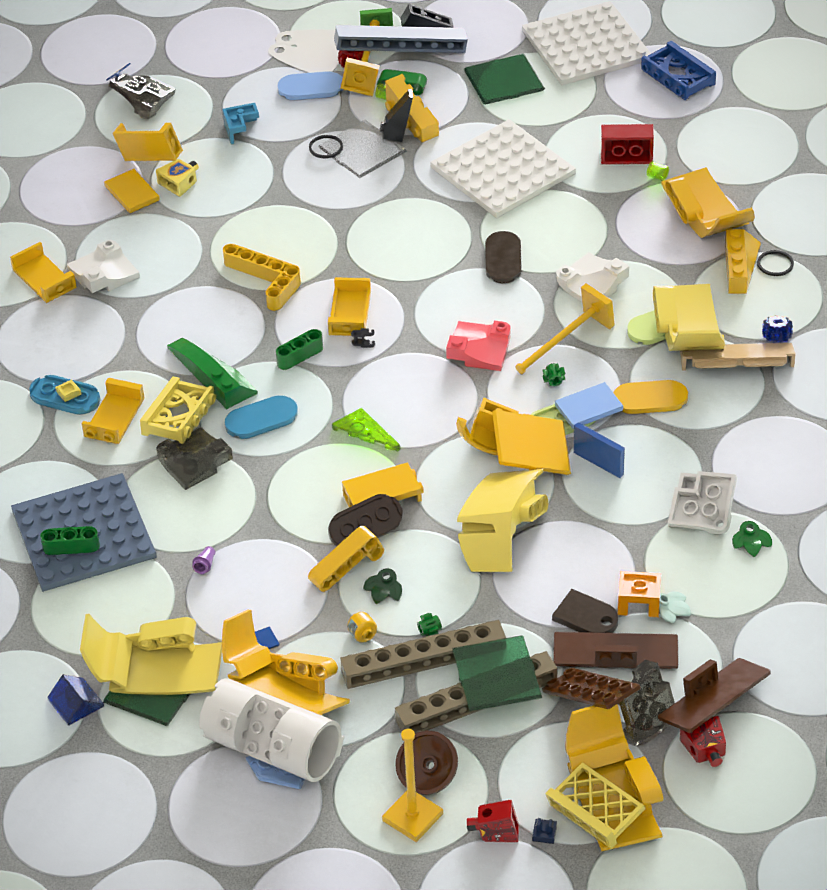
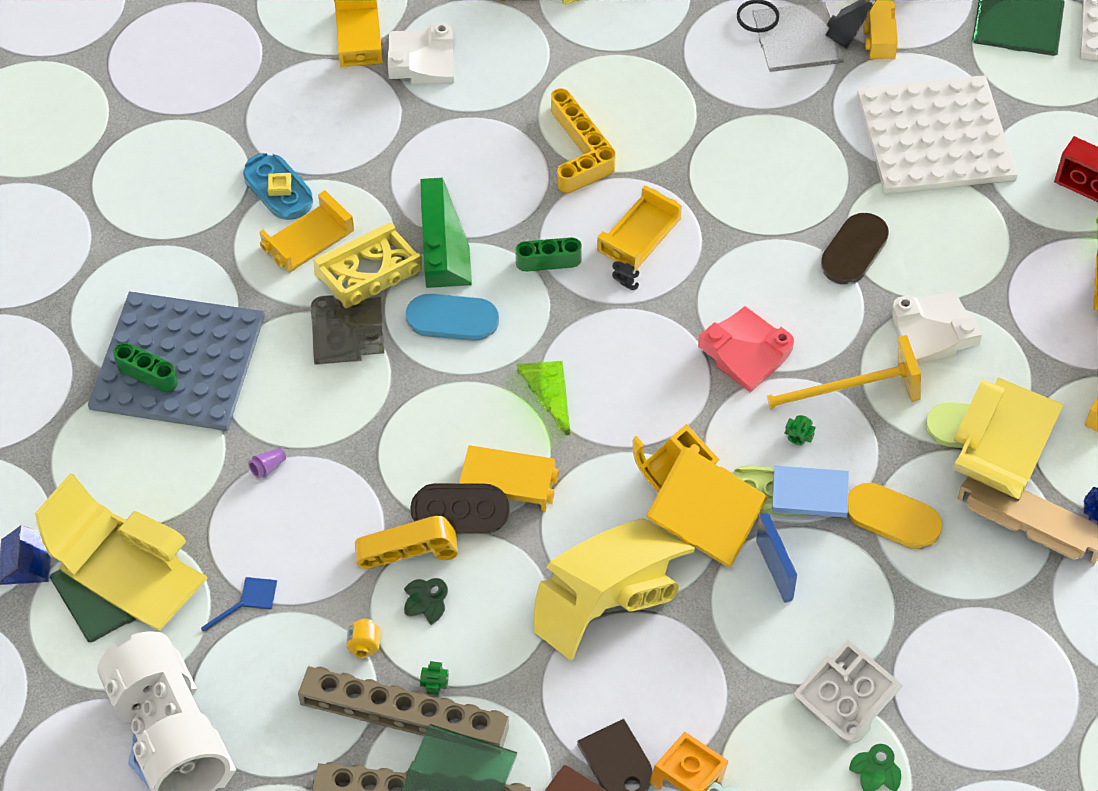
camera: 30 degrees right, 10 degrees up
yellow beam [222,609,350,715] -> none

